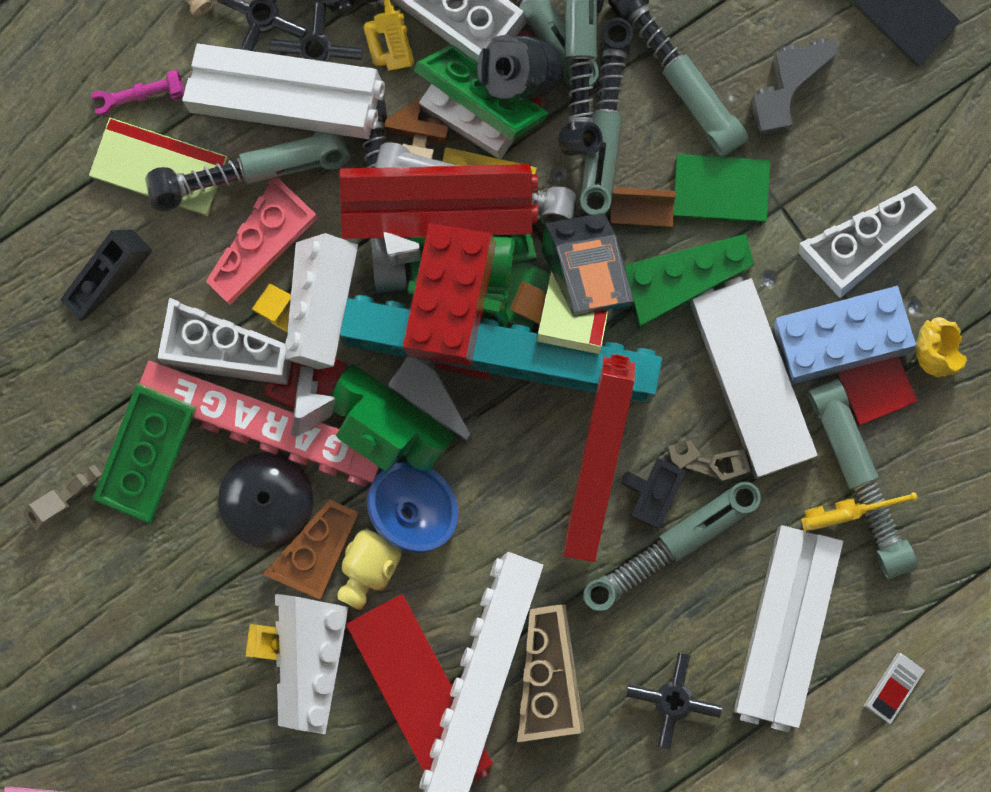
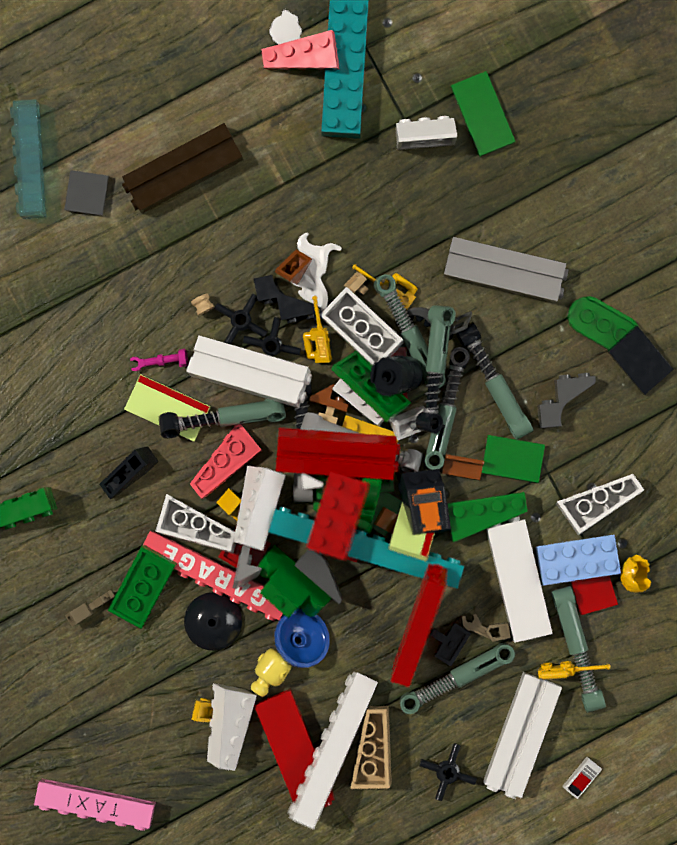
camera: 10 degrees right, 5 degrees up
dark orange wing [262,500,359,600] -> none
none -> white slope [389,406,424,440]

